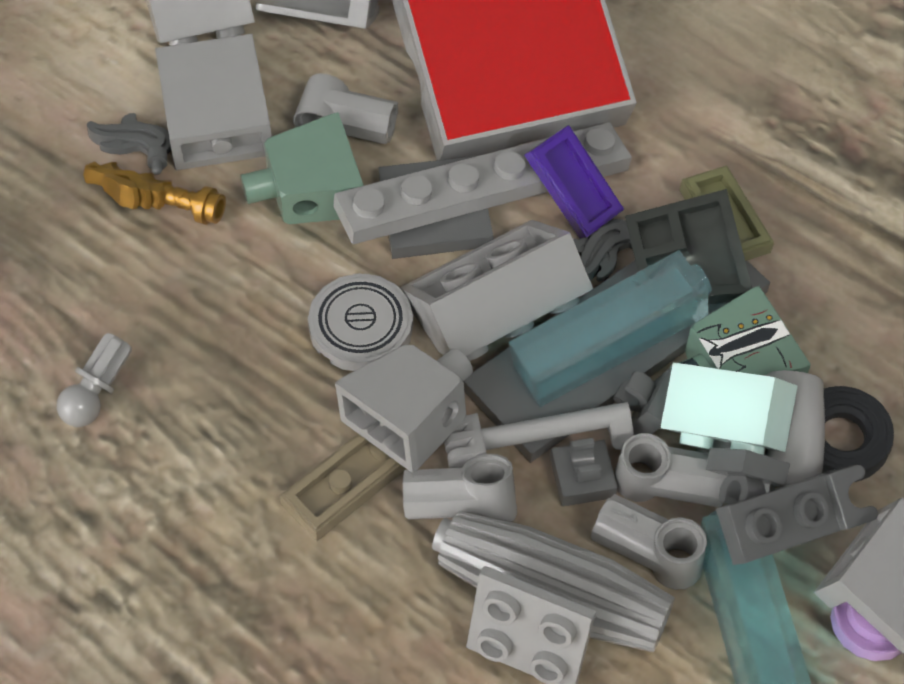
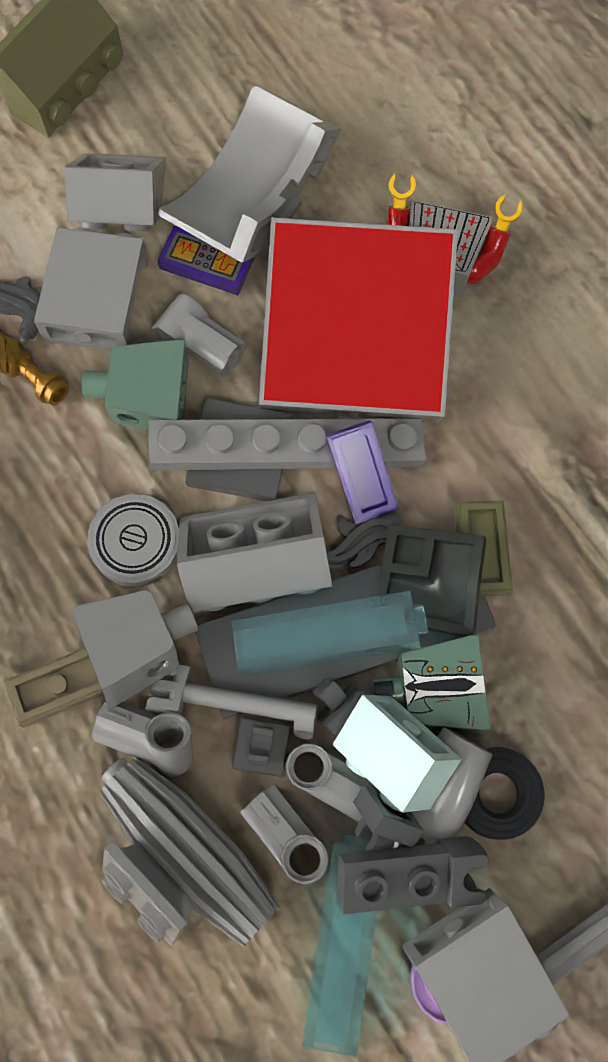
camera: 20 degrees right, 15 degrees up
none -> tile [157,226,254,296]

